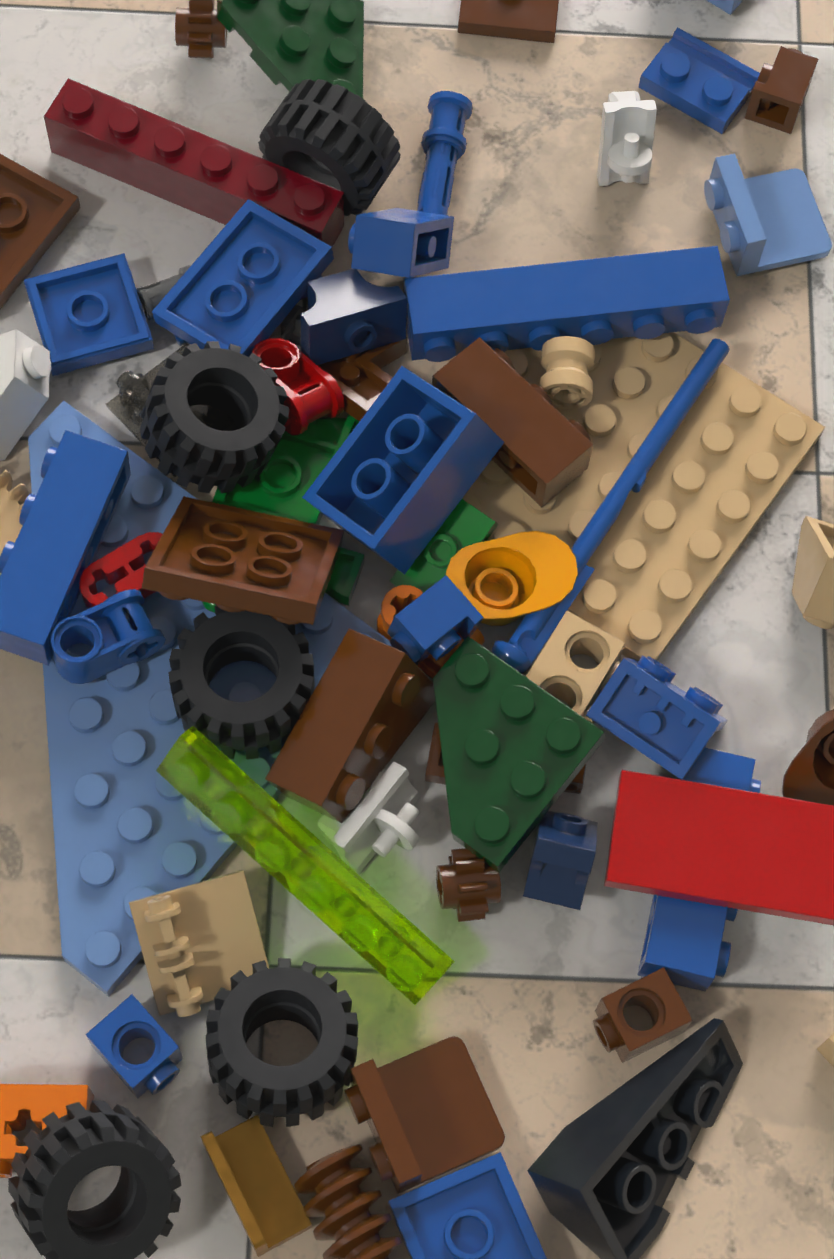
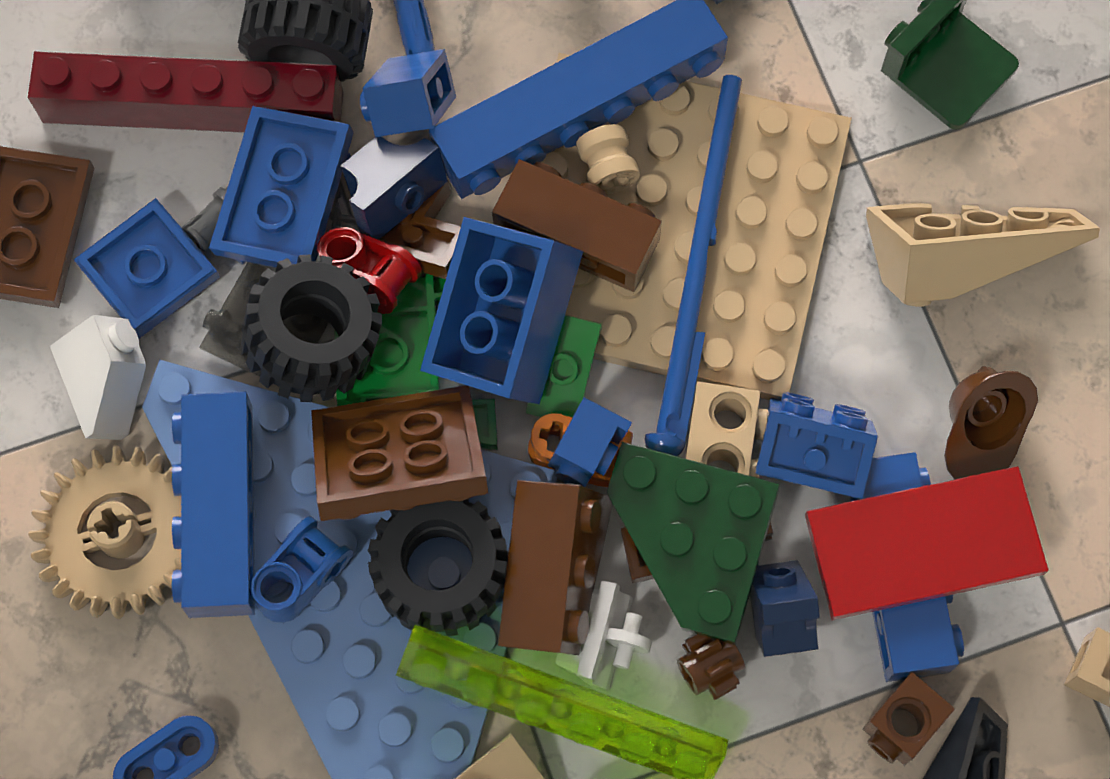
camera: 15 degrees left, 5 degrees up
red beam [79,532,163,609] -> none
light orange piece [445,531,578,626] -> none

